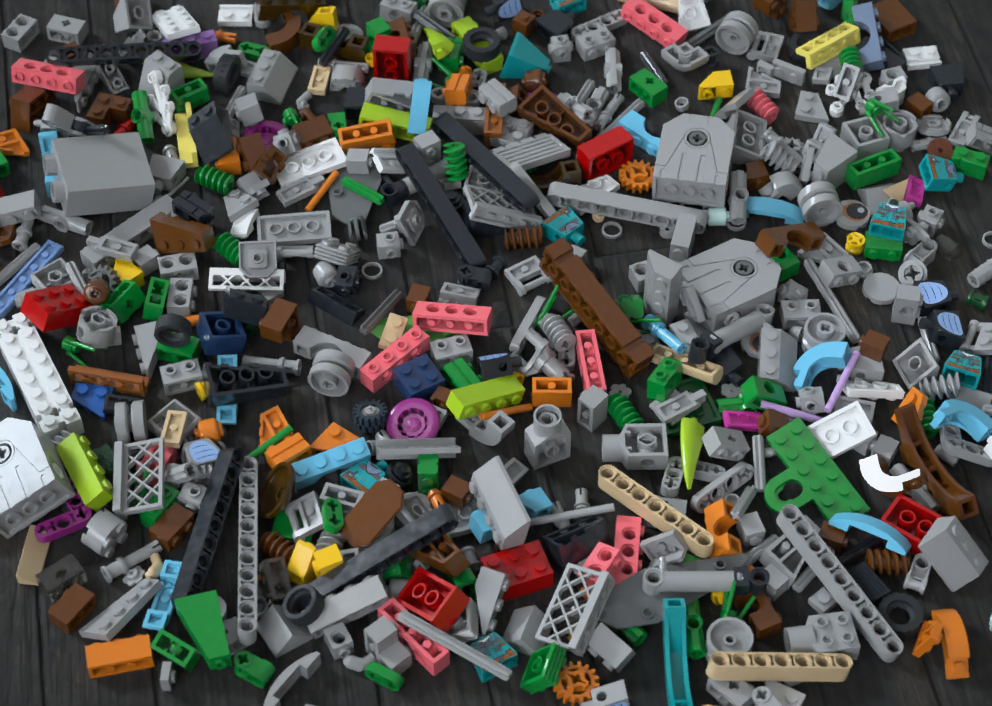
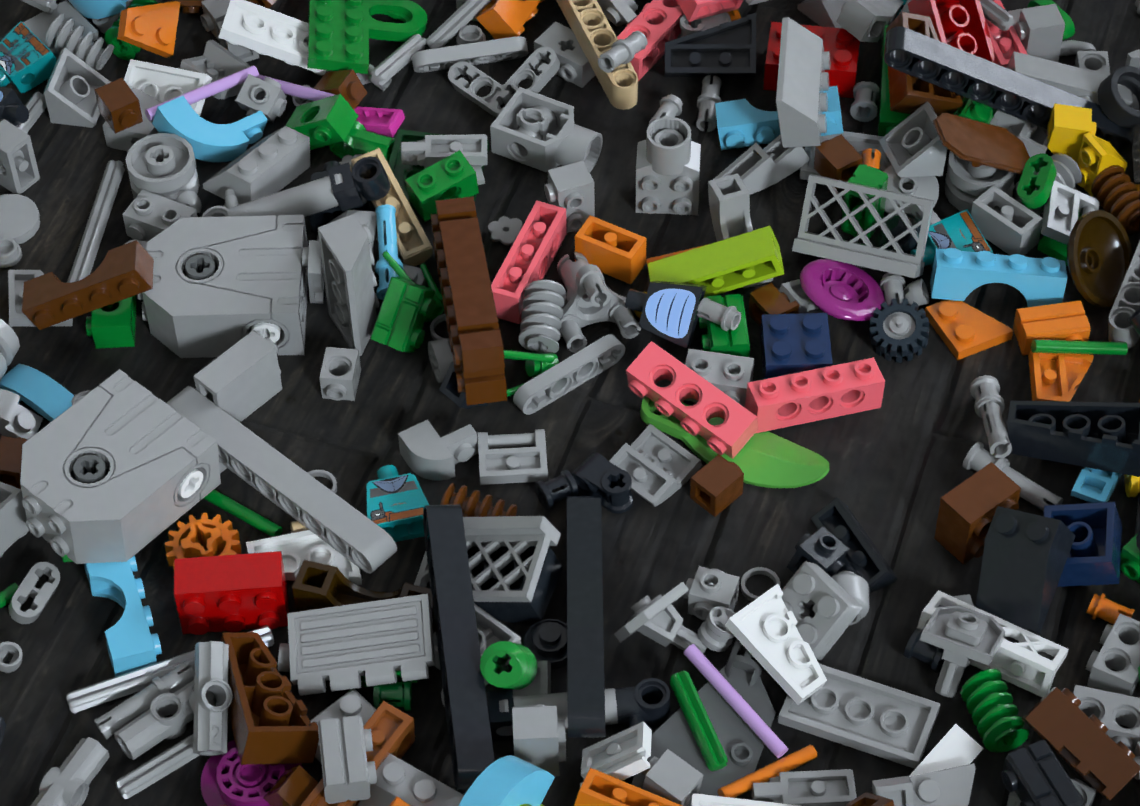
camera: 150 degrees left, 0 degrees up
light grey plate [276,245,315,259] -> none
light grey arch [293,325,372,380] -> none
light grey wheel [308,349,356,397] -> none
dark grey axle [359,289,403,335] -> none
tan plate [378,312,408,350] -> none
light grey beam [508,161,556,219] -> none
light grey bar [530,503,615,526] -> none
green piece [607,393,644,431] -> none
green brick [629,68,668,108] -> none
lime piece [680,417,704,490] -> none
light grey brick [701,426,750,462] -> none
light grey brick [816,255,863,288] -> none
none -> light grey pin [598,31,648,73]
none -> lavender bar [684,644,788,758]
none -> light grey pin [697,298,741,331]
none -> light grey wheel [698,606,736,652]
none -> white wing [725,584,827,705]
none -> light grey pin [970,375,1012,458]

